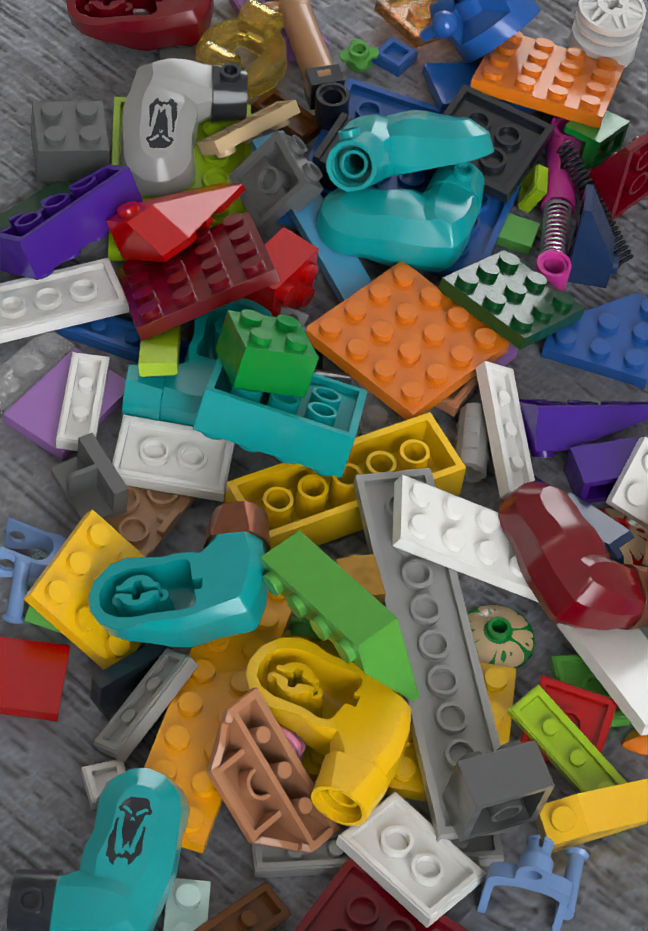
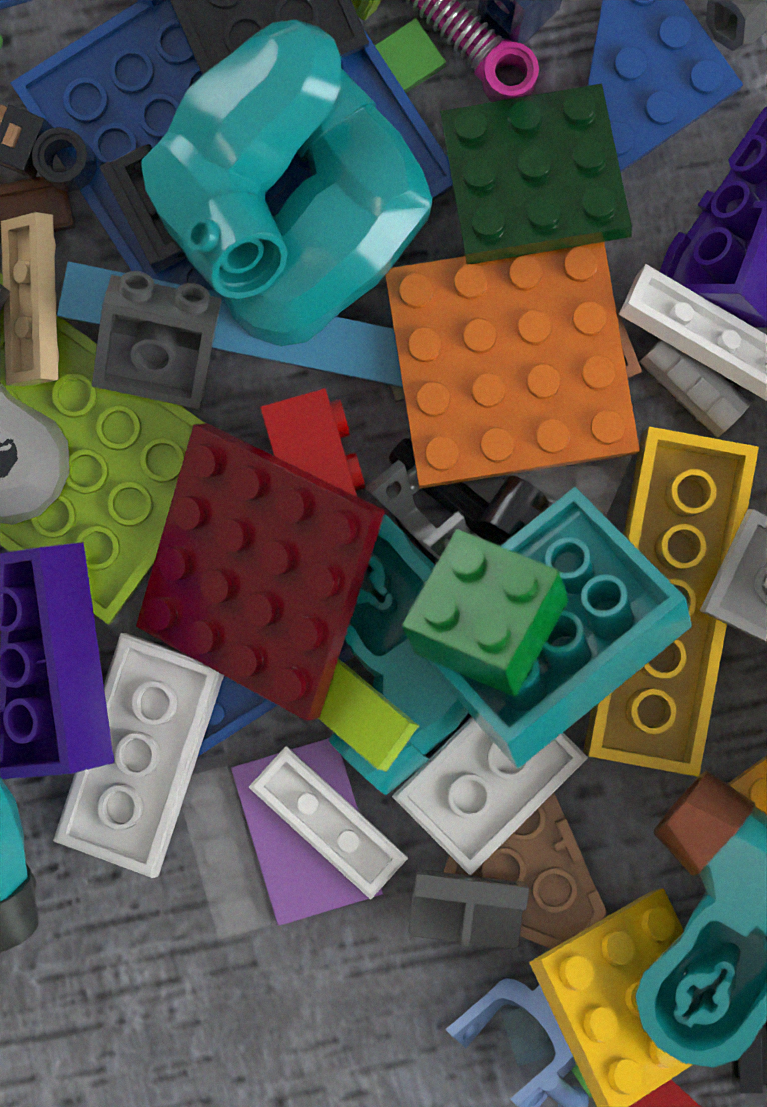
camera: 45 degrees left, 35 degrees up
red wedge [106,183,245,262] -> none

